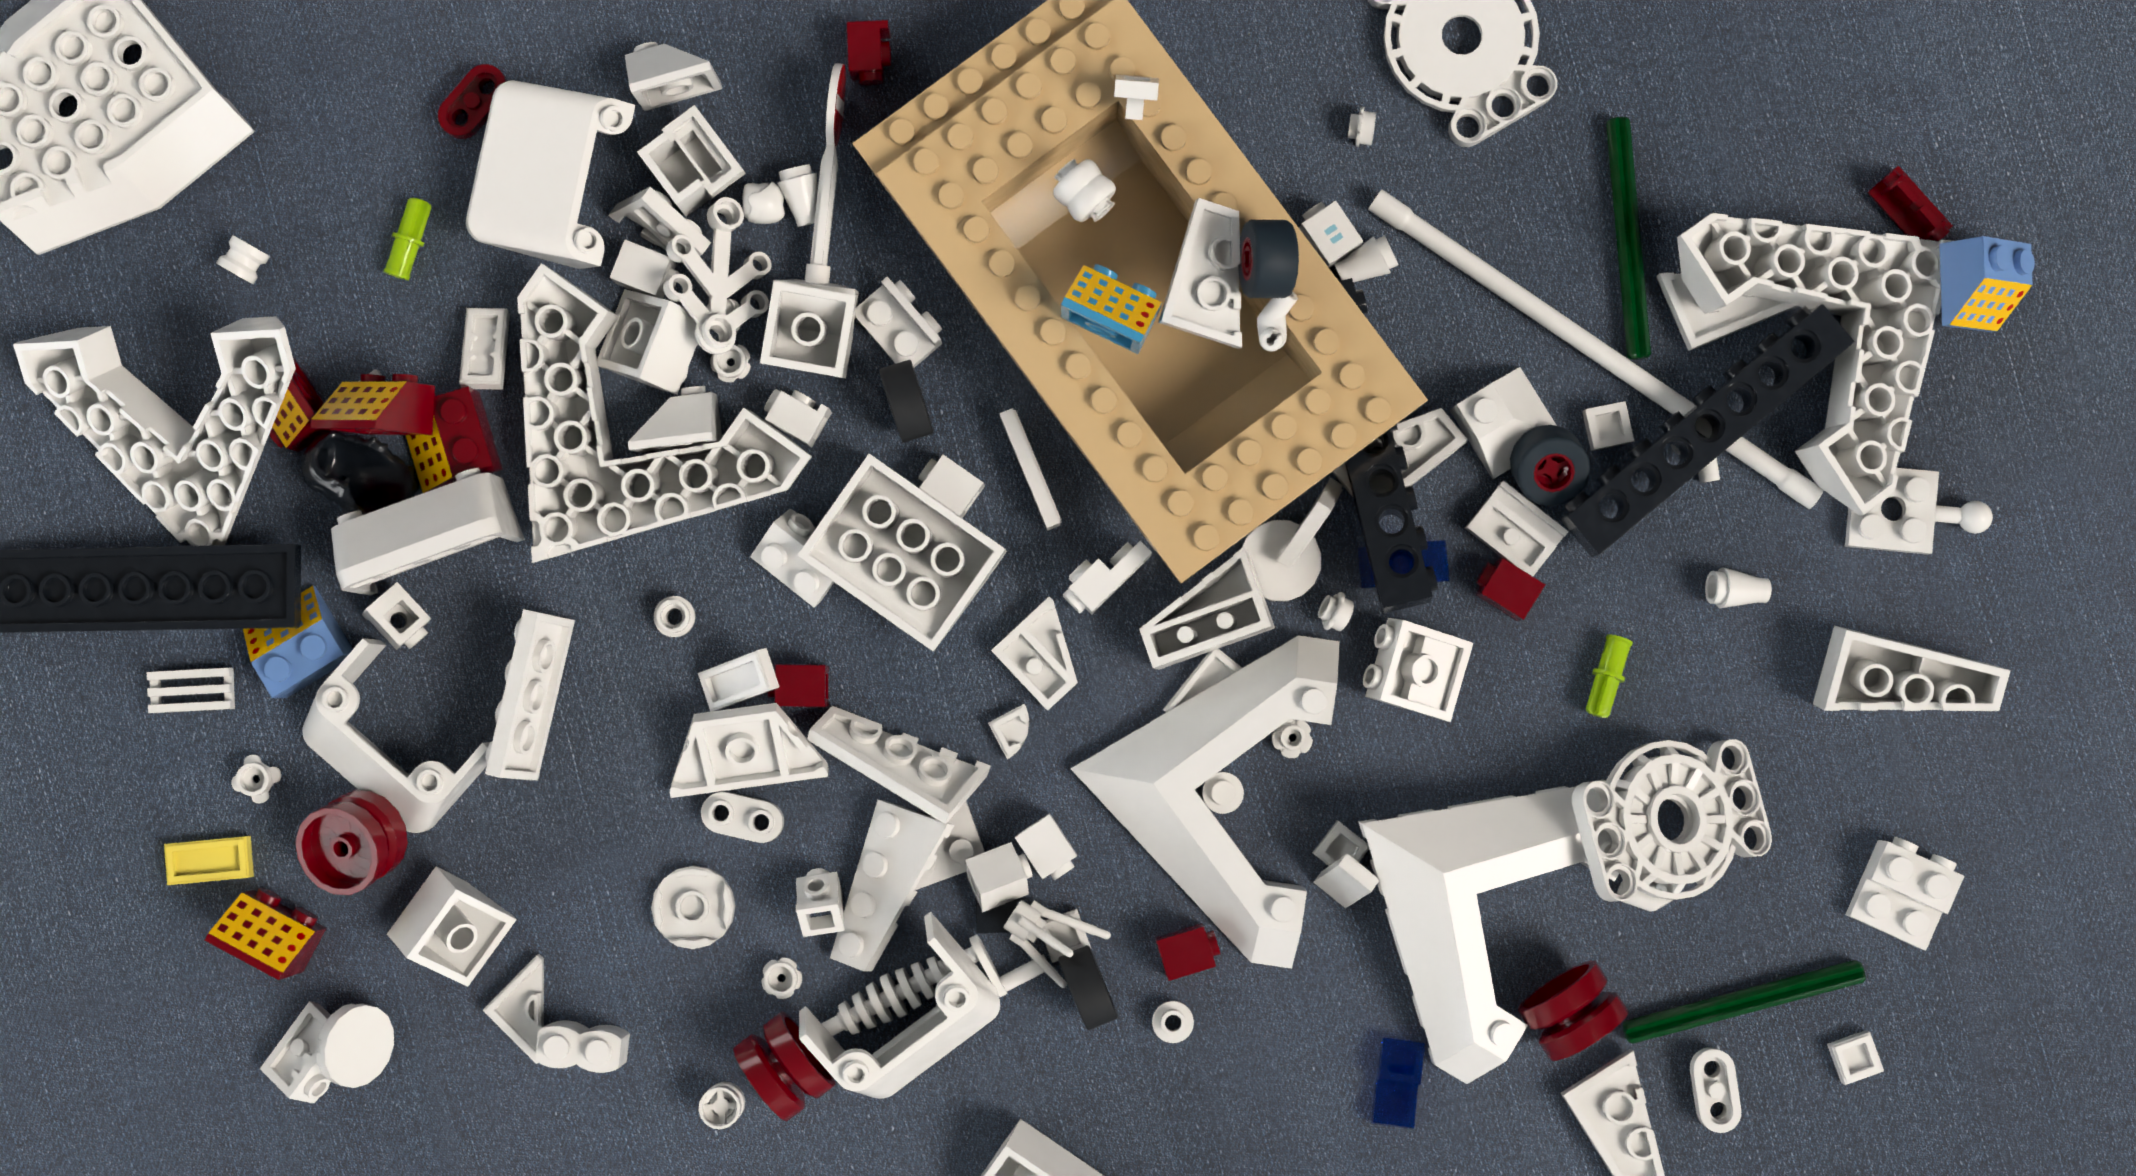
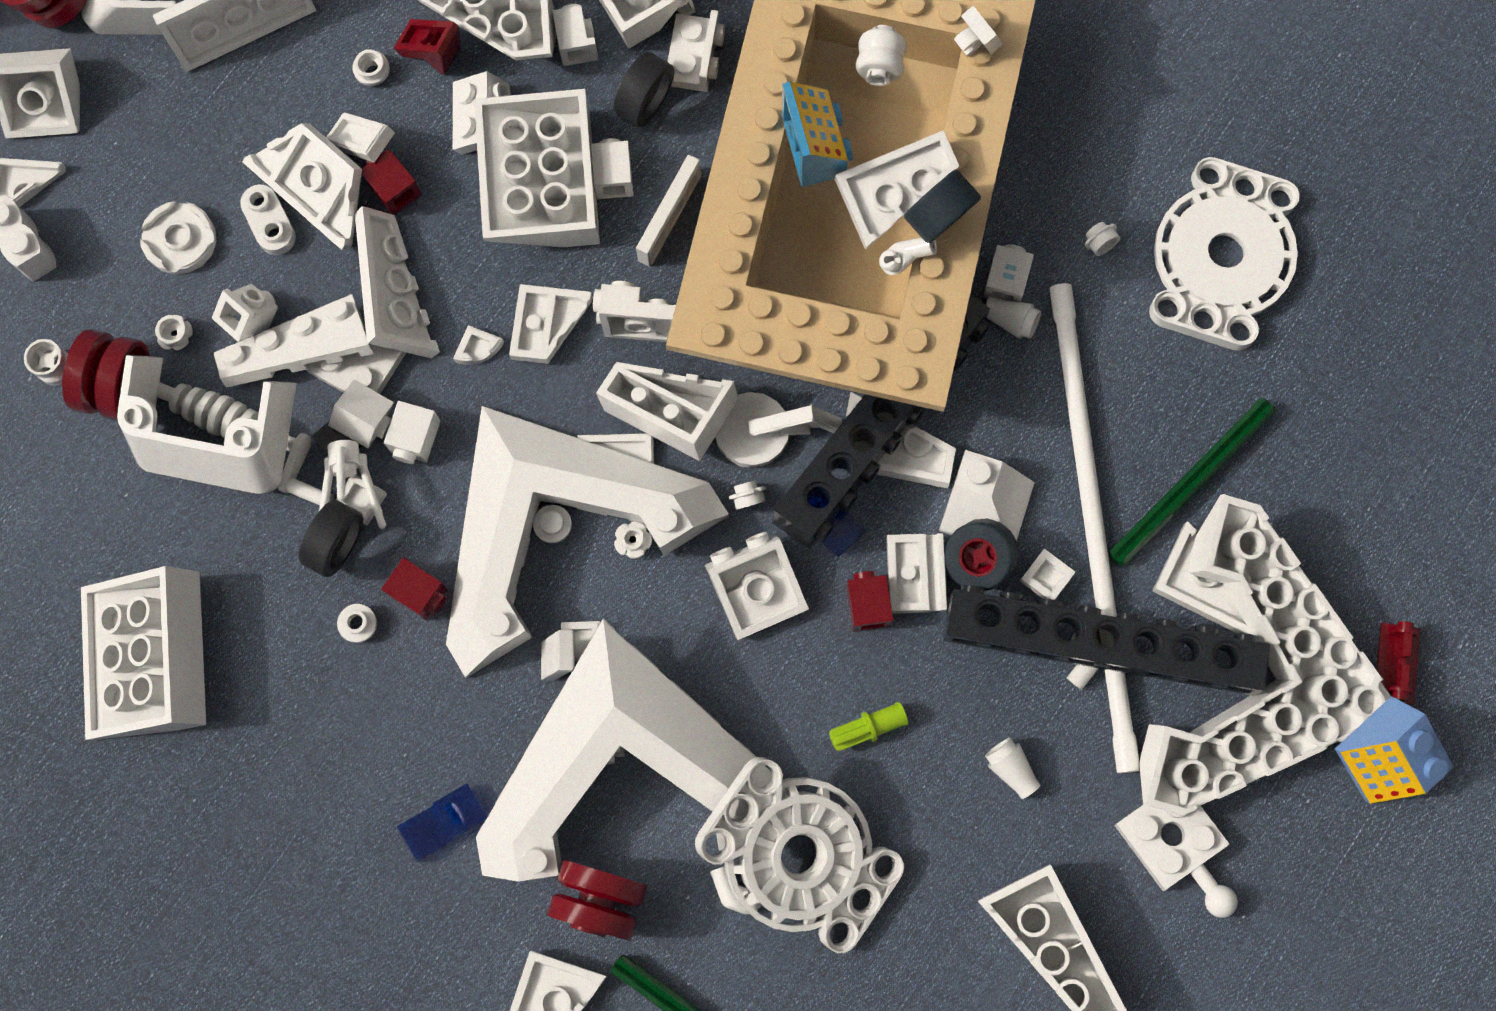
camera: 50 degrees right, 10 degrees down
none -> dark red slope [393,19,461,75]

